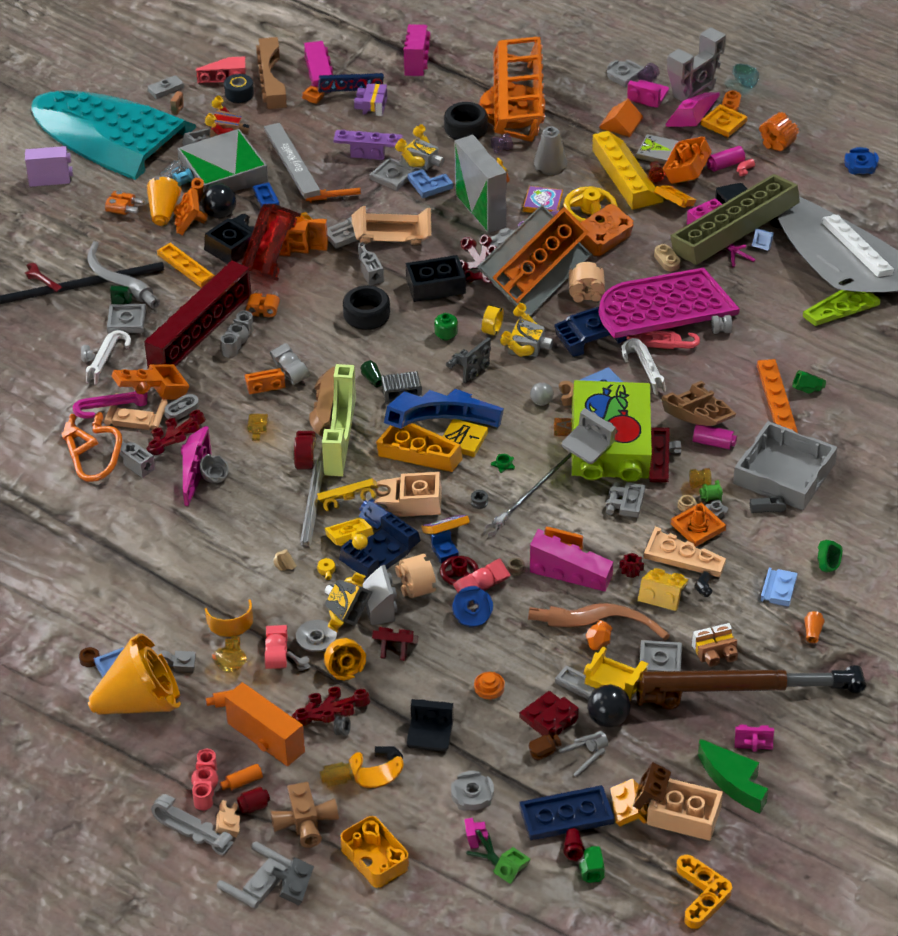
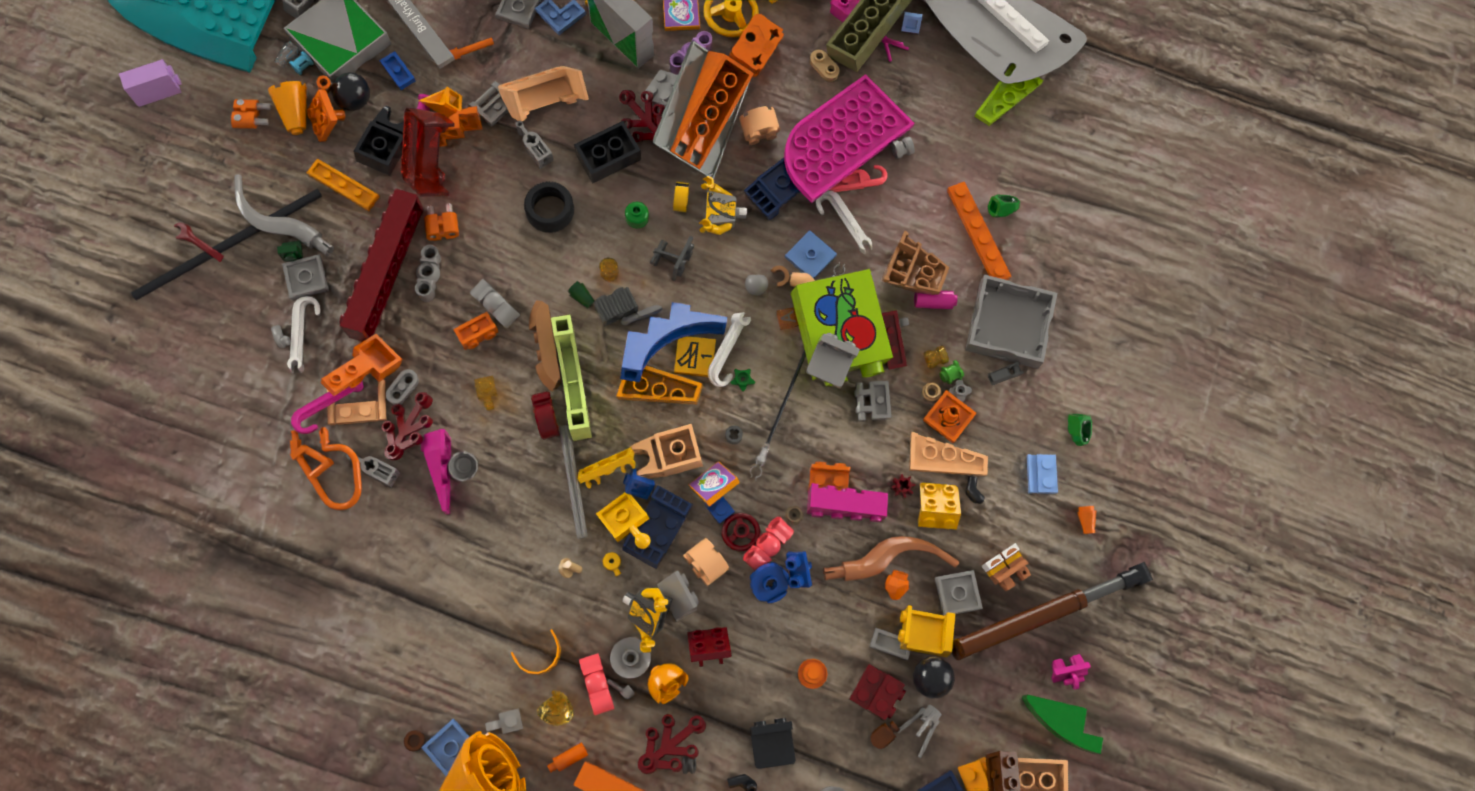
camera: 25 degrees left, 30 degrees up
none -> clear yellow wheel [599,257,619,282]
none -> white piece [708,312,751,387]
none -> blue hips [785,551,812,588]

